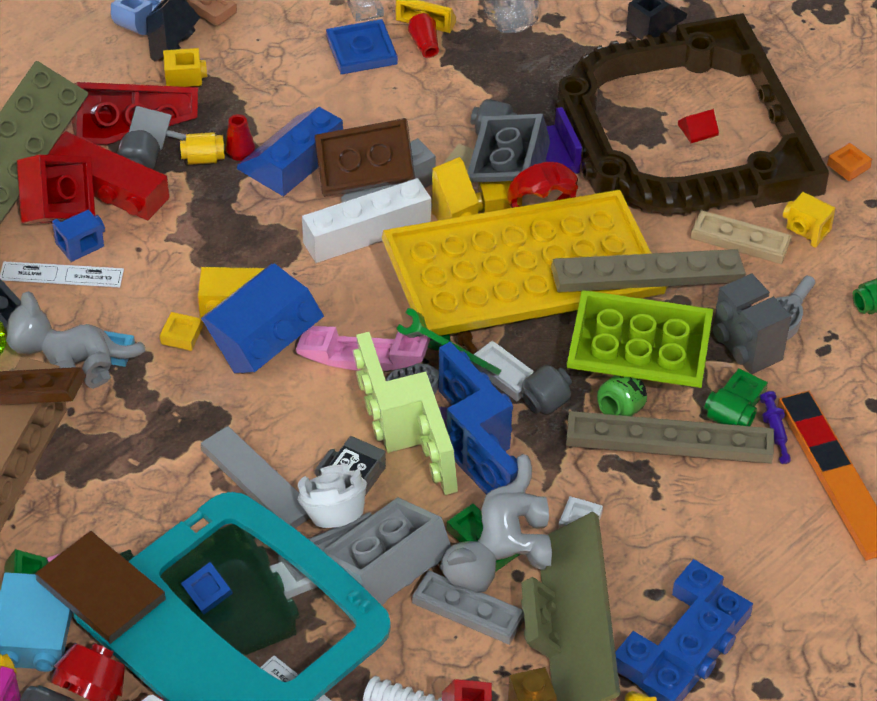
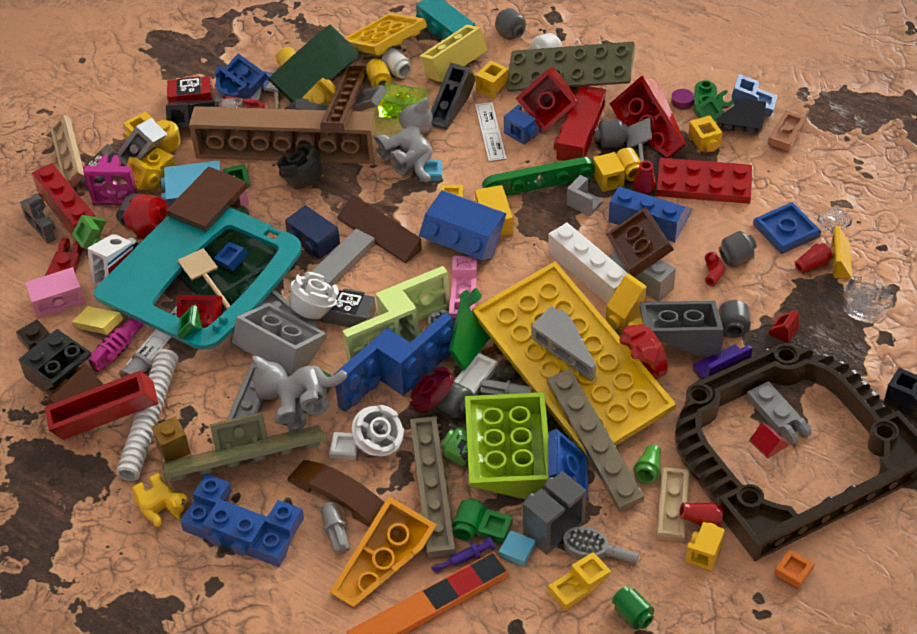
camera: 80 degrees right, 0 degrees up
none -> red slope [176,295,223,328]
none -> tan piece [178,248,230,309]
none -> green slope [178,305,202,339]
none -> pearl dark grey cone [277,144,323,189]
none -> dark blue brick [285,205,340,259]
none -> reddish brown slope [287,460,385,527]
none -> light grey axle [321,502,350,554]
none -> light orange wedge [329,496,437,608]
none -> reddish brown slope [337,195,422,263]
none -> white cone [352,405,404,456]
none -> dark red tile [410,367,454,413]
none -> light grey axle [481,379,533,395]
none -> green piece [482,157,595,196]
none -> clear smoke piece [495,359,520,383]
none -> medium azure tile [499,530,536,567]
none -> light grey slope [532,305,596,382]
none -> yellow slope [547,552,611,611]
none -> blue tile [548,429,588,500]
none -> light grey panel [567,175,602,216]
none -> yellow brick [593,152,625,192]
none -> bright green cone [633,444,661,484]
none -> red plate [656,158,752,204]
none -> magenta tile [671,89,694,109]
none -> red cone [679,502,723,527]
none -> green plate [692,90,735,121]
none -> green plate [694,80,717,107]
none -> red arm [704,252,725,286]
none -> dark grey head [719,231,757,267]
none -> light grey hinge [747,381,812,445]
none -> red slope [768,310,799,343]

